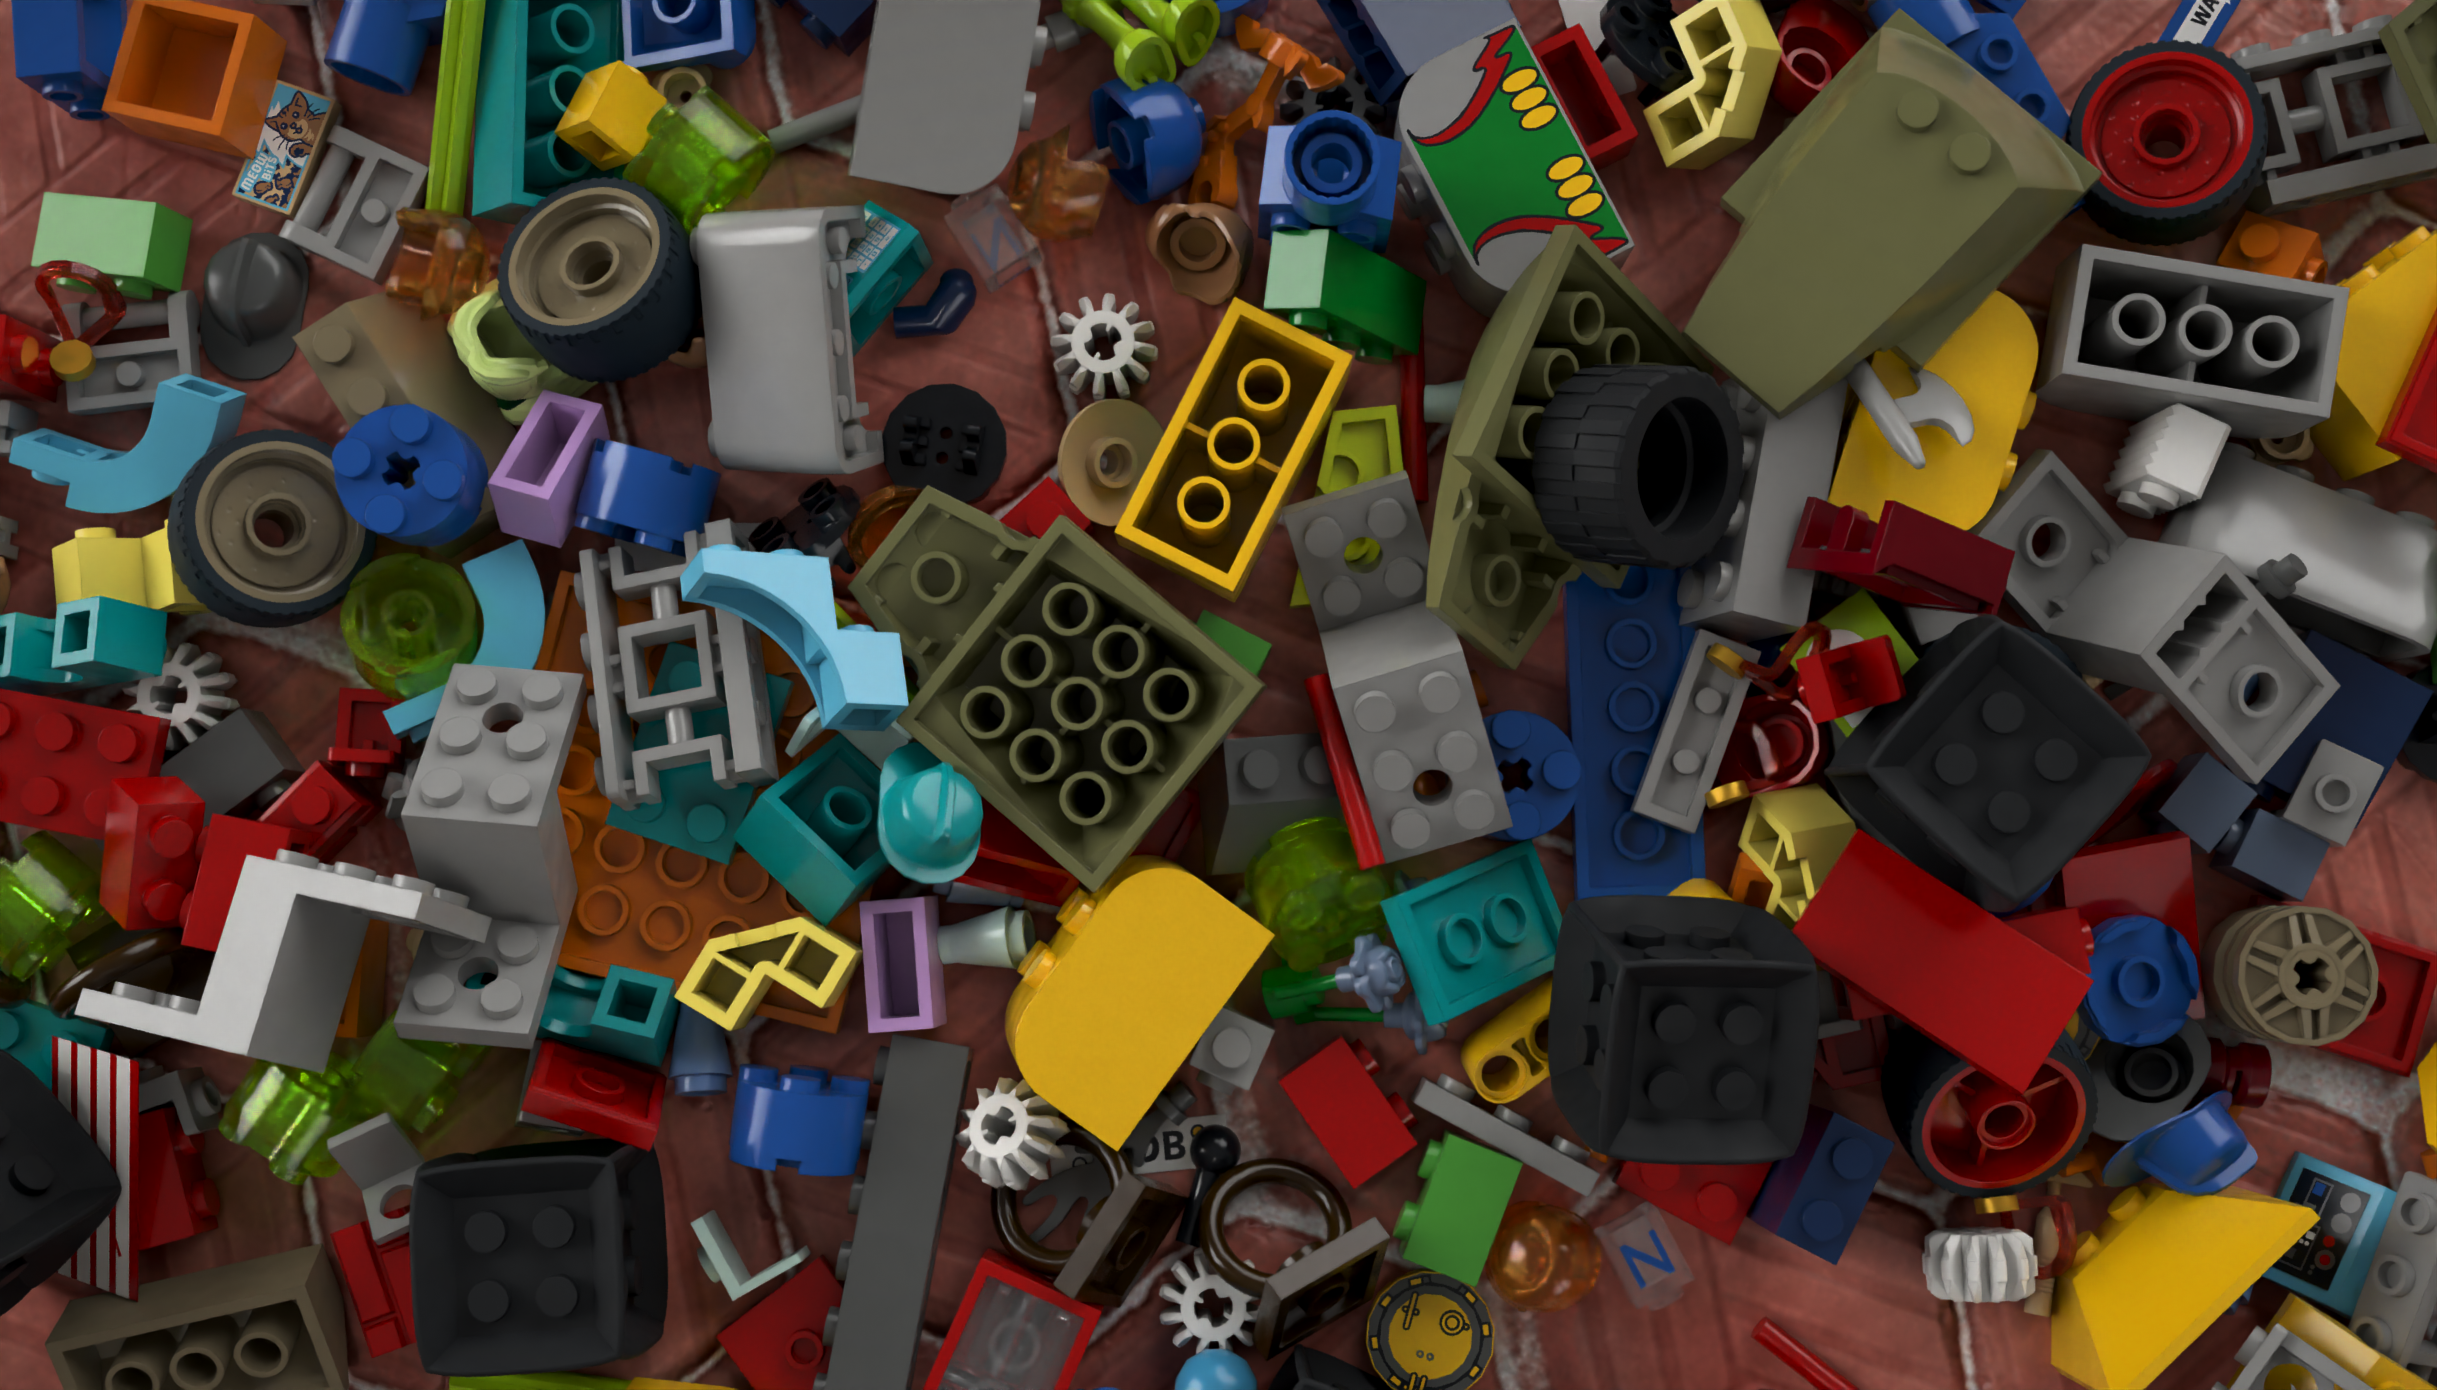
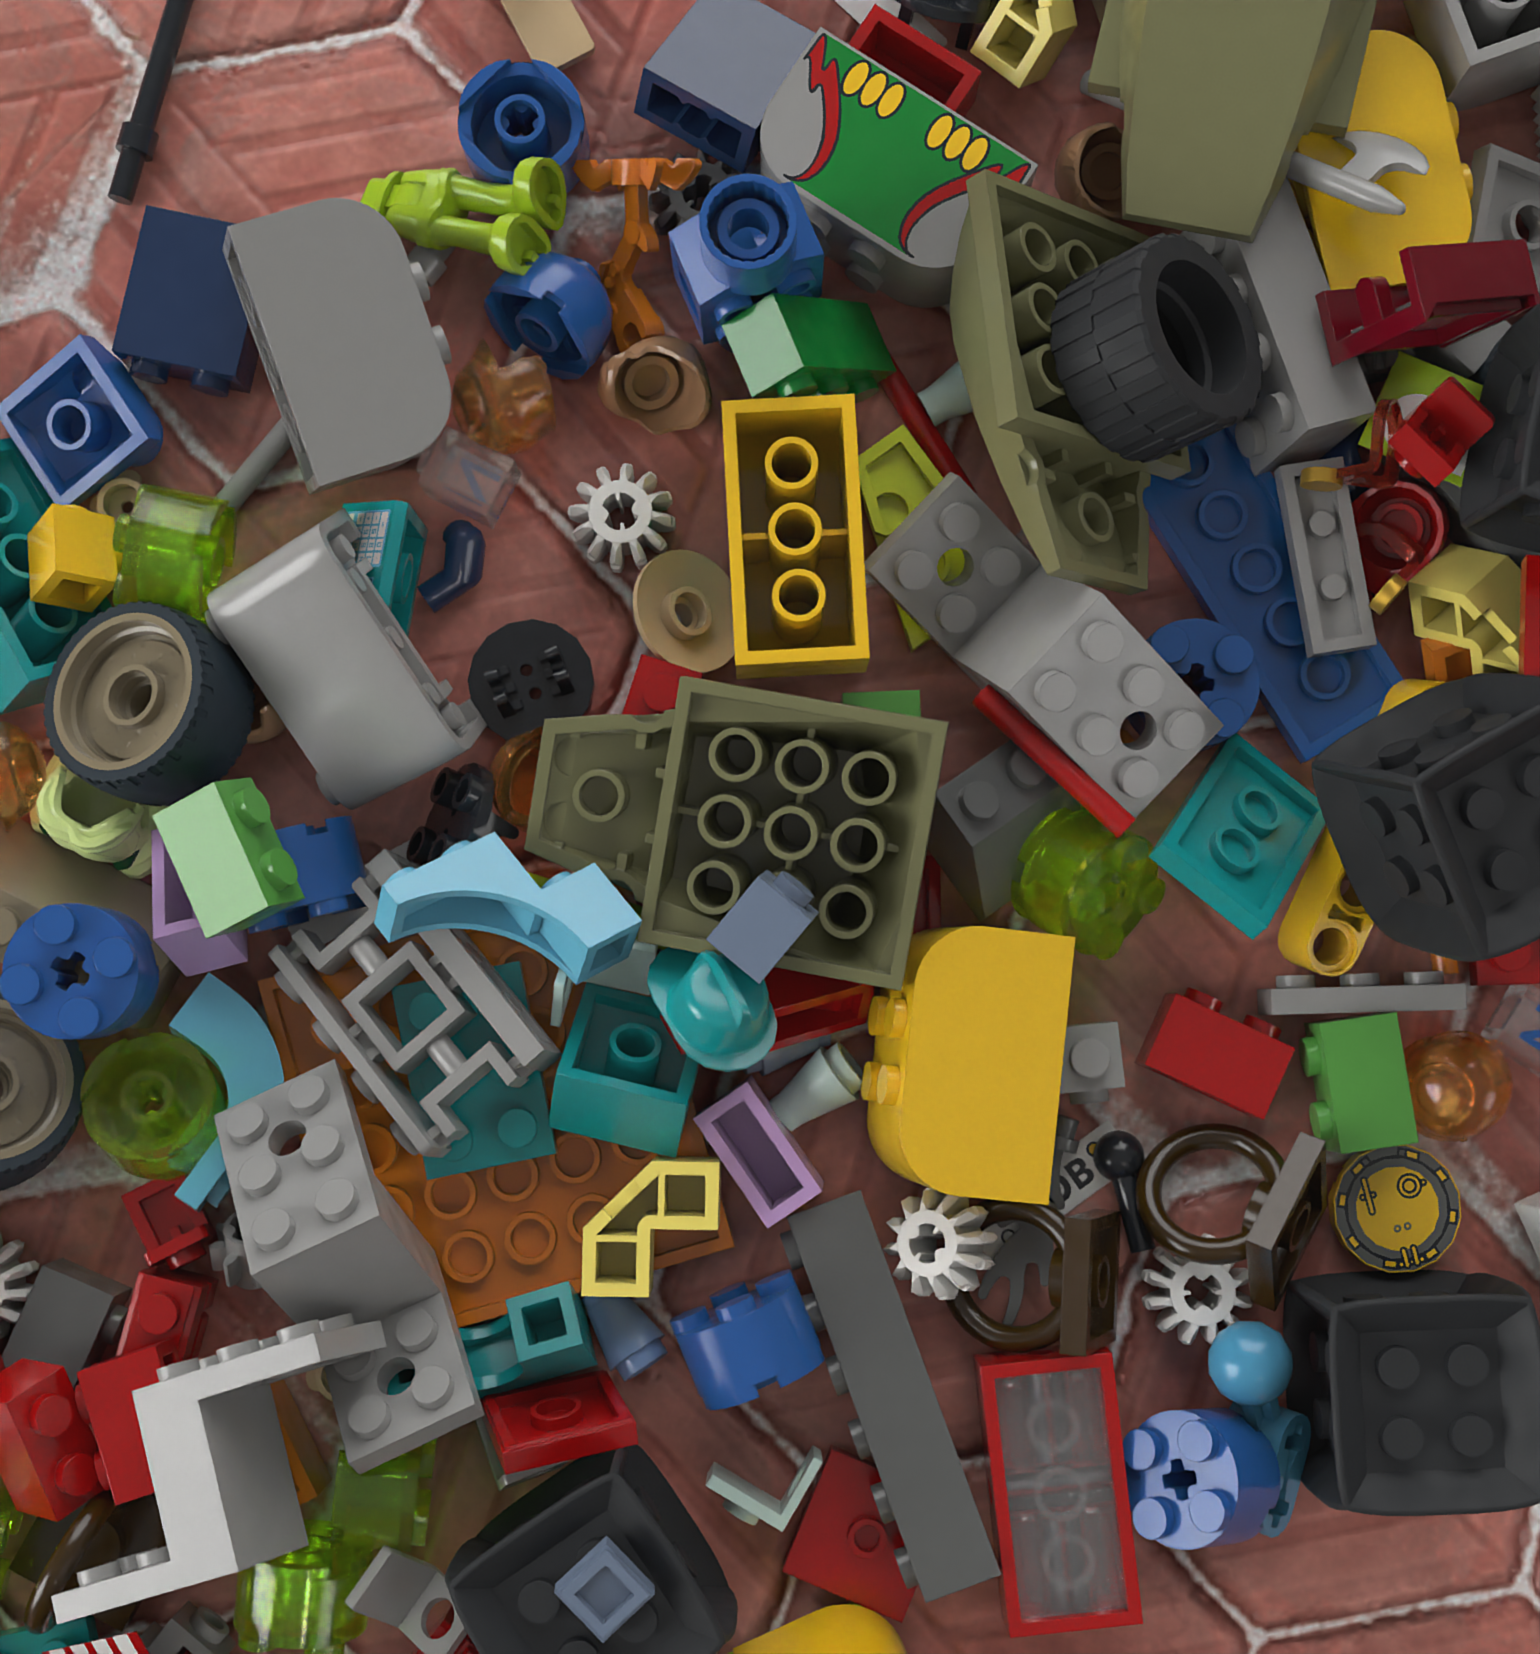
camera: 35 degrees left, 0 degrees up
plant [1261,870,1449,1055] -> none
none -> brick [152,777,305,939]
none -> sand blue tile [554,1536,655,1643]
none -> sand blue brick [706,869,819,984]
none -> medium nougat hair [1054,122,1124,221]

